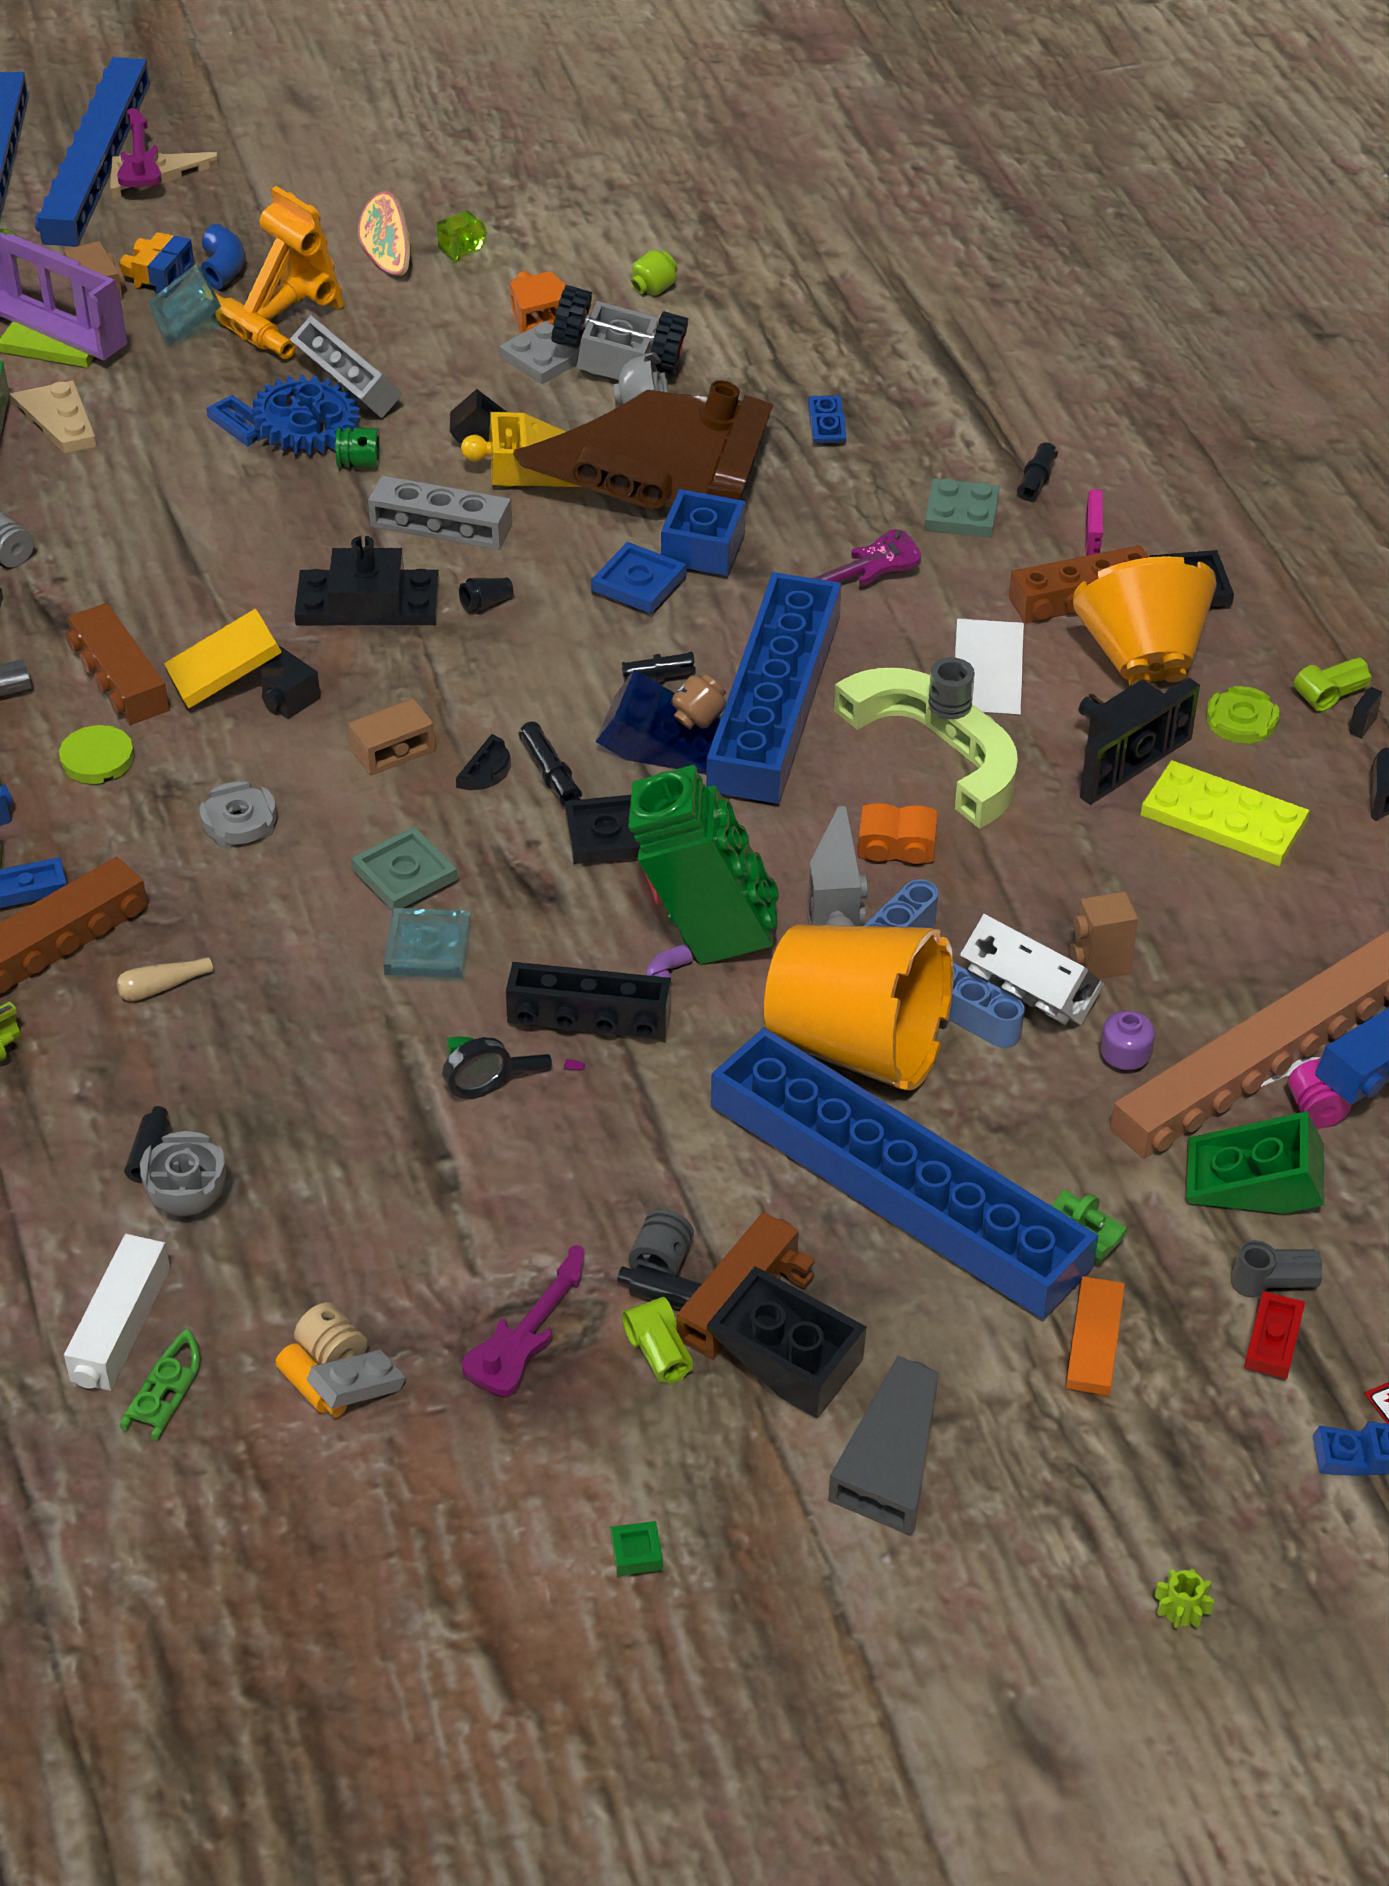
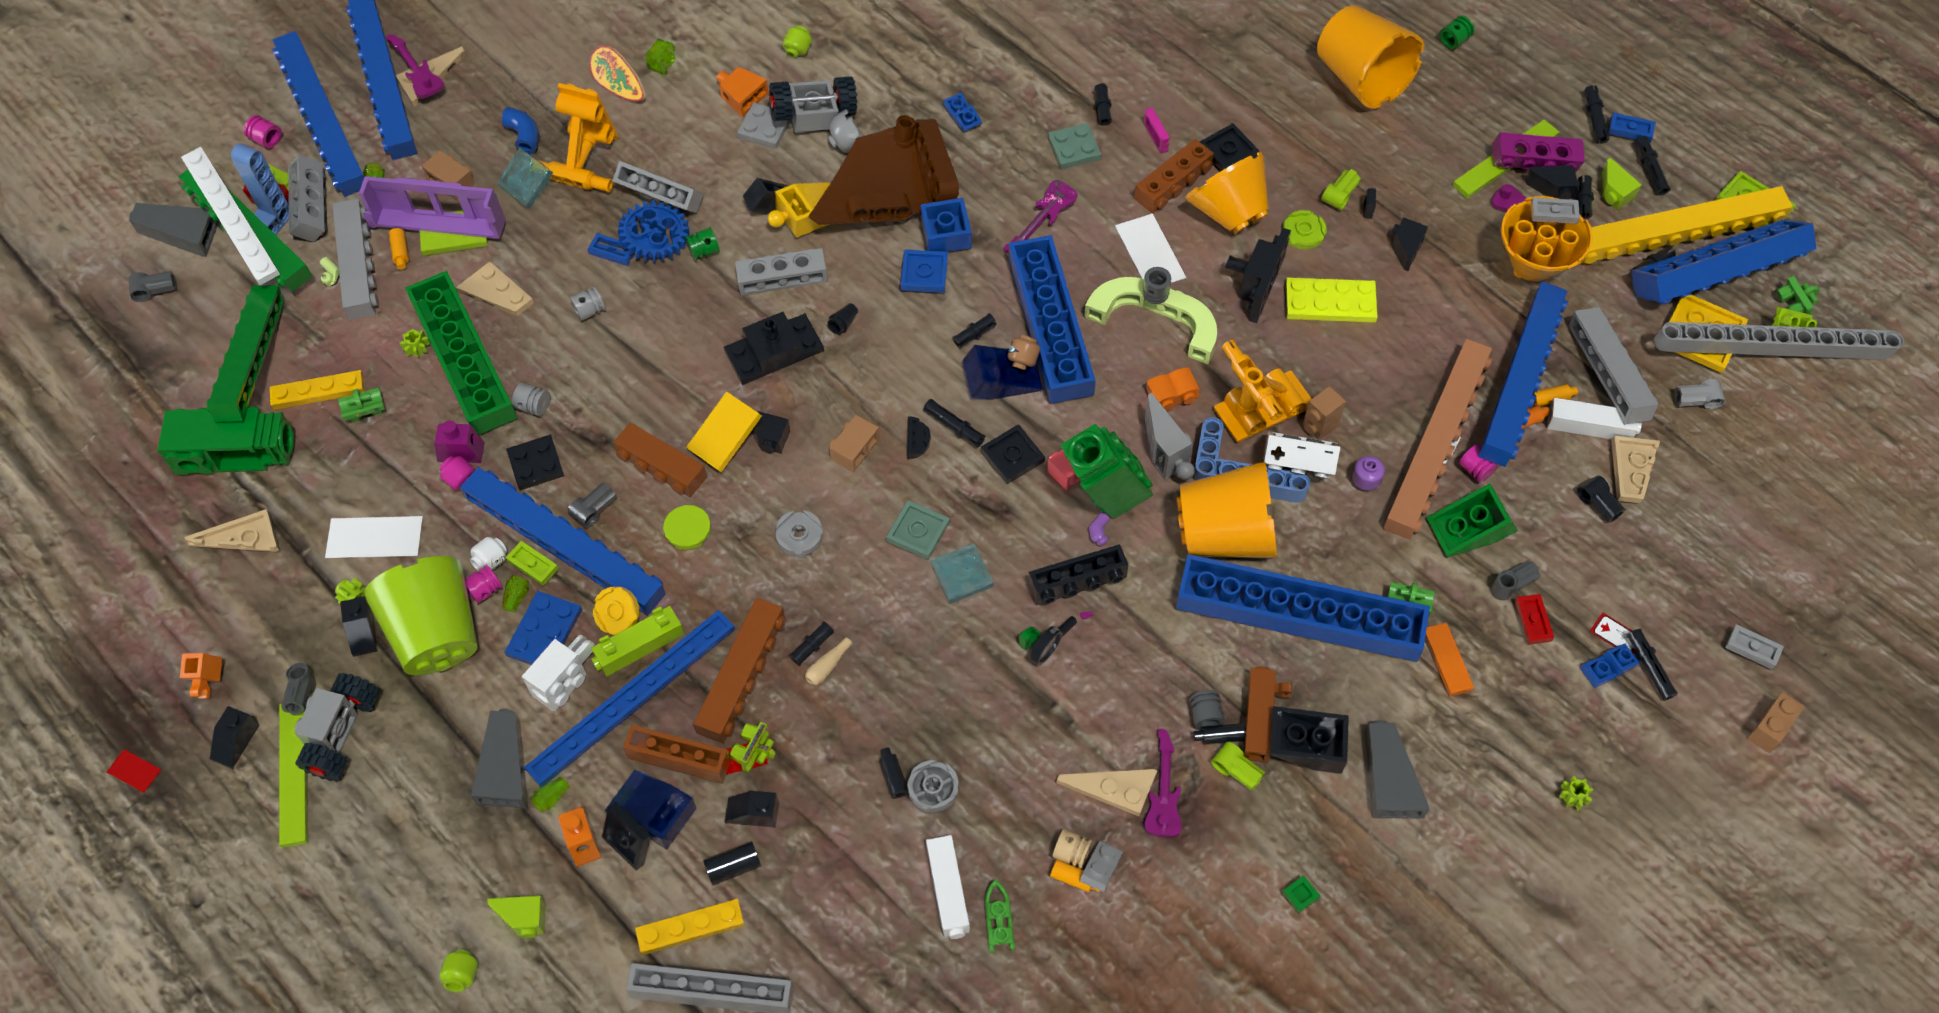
camera: 25 degrees left, 15 degrees up
hips [119,232,194,297] -> none
none -> light grey piece [570,286,606,321]
none -> black pin [789,621,834,666]
none -> tan wing [1057,769,1157,816]
none -> light orange plate [1214,340,1312,443]

